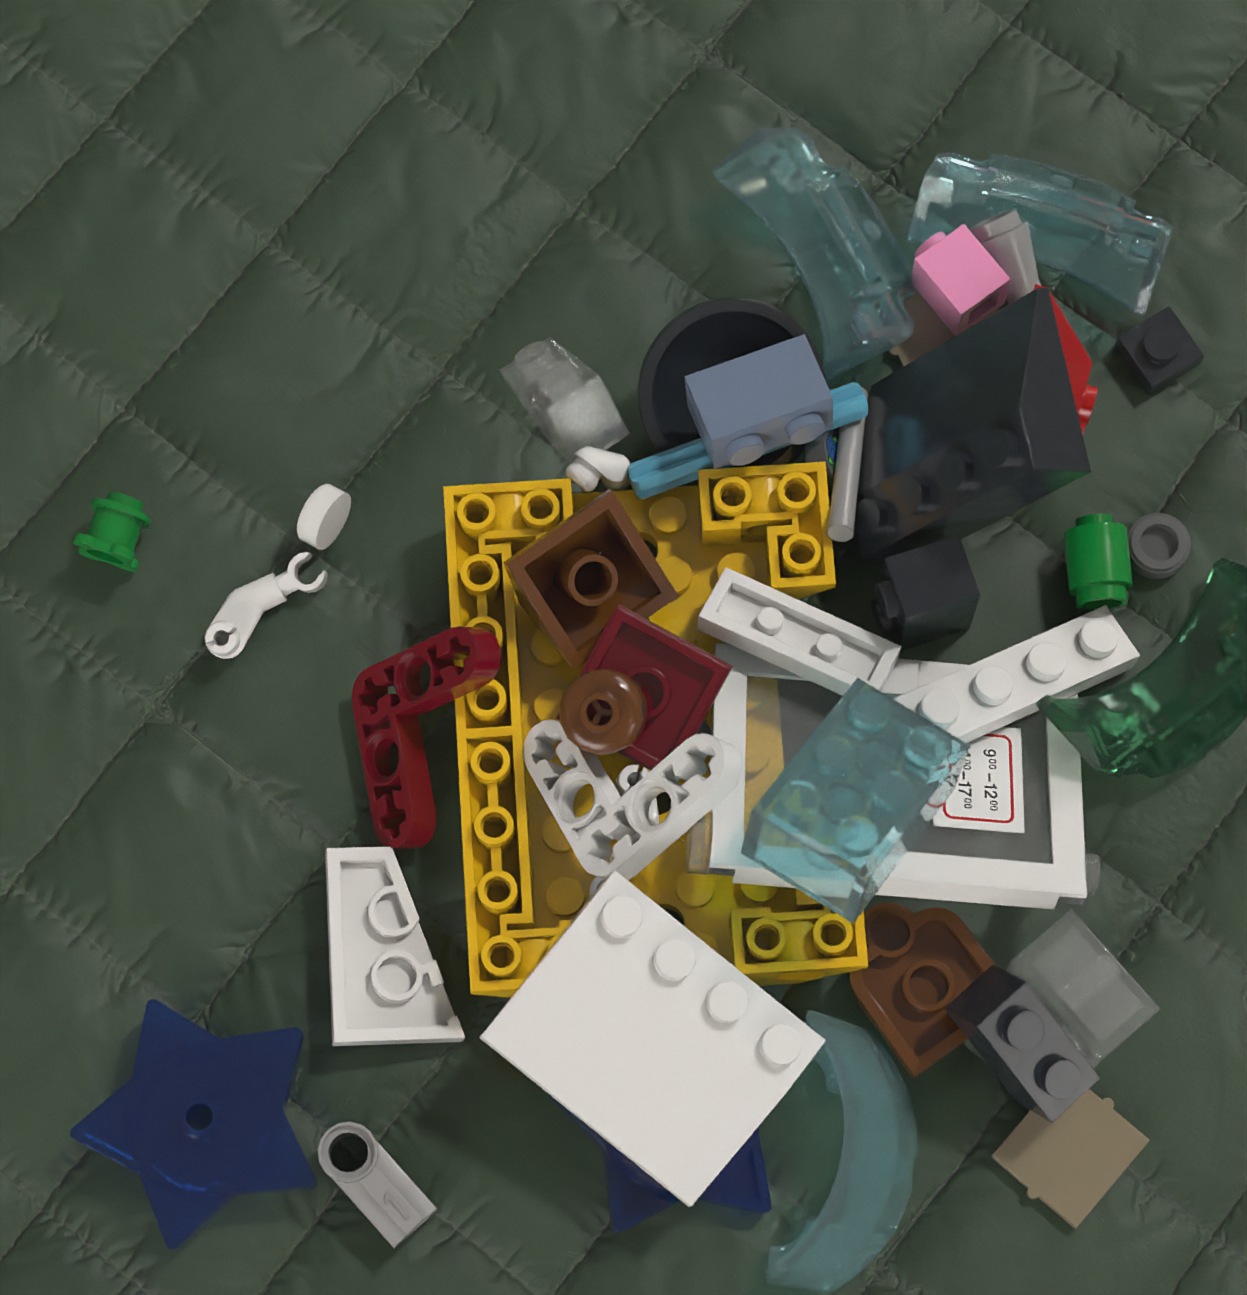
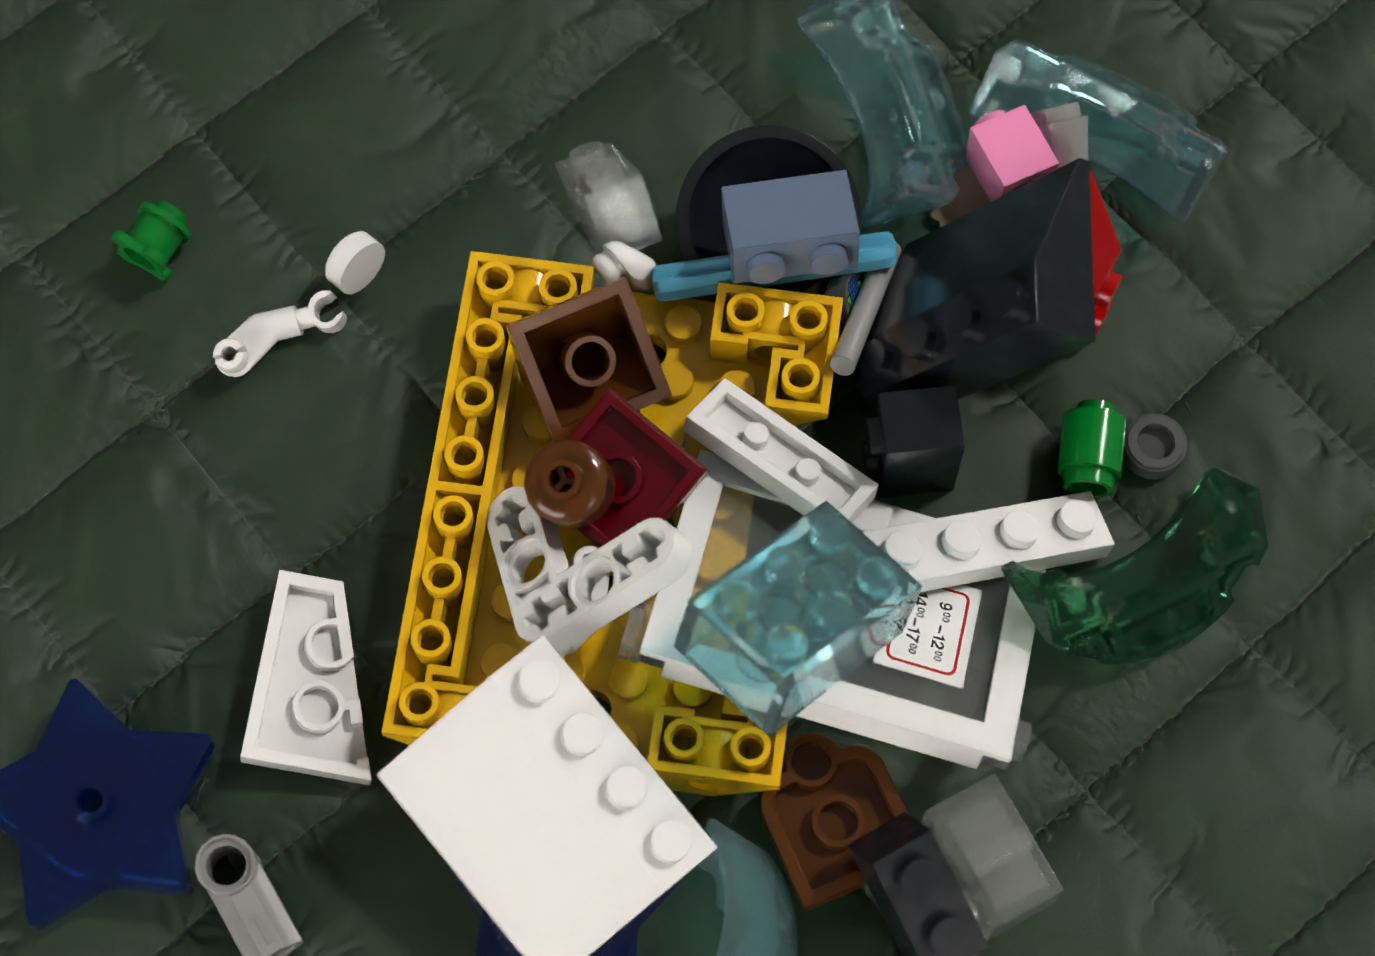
camera: 10 degrees right, 5 degrees down
dark red beam [352,626,501,849] -> none
black plate [1115,306,1204,395] -> none

